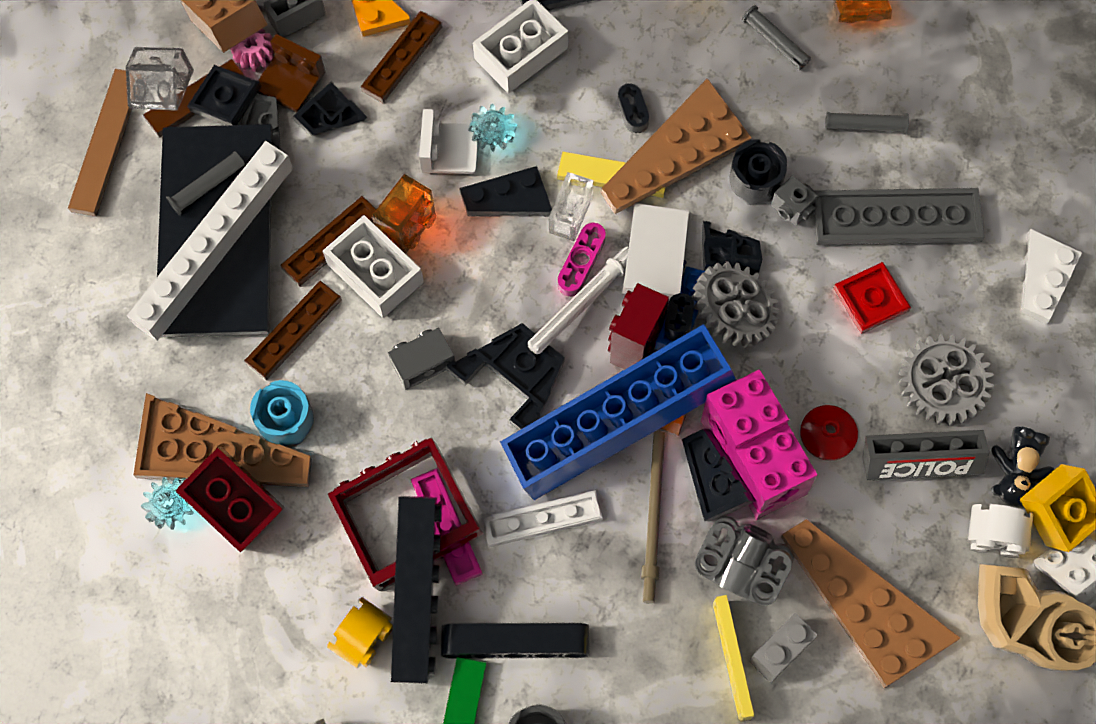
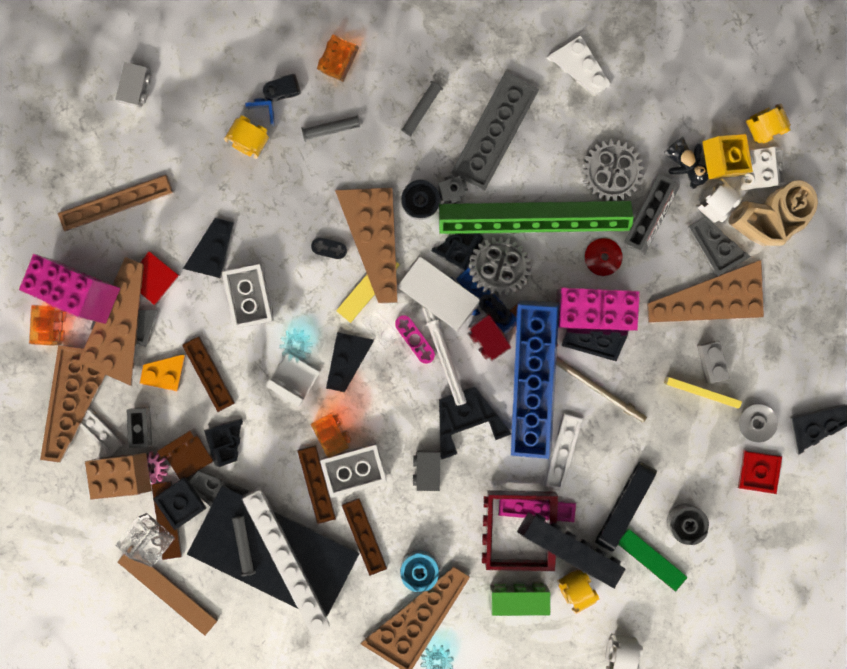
camera: 60 degrees left, 20 degrees up
dark red brick [175,446,284,553] -> none
dark grey piece [695,516,794,606] -> none
red tile [833,262,911,334] -> none
none -> bright green brick [439,201,634,234]
none -> bright green brick [490,582,550,616]
none -> dark grey wing [688,217,751,276]

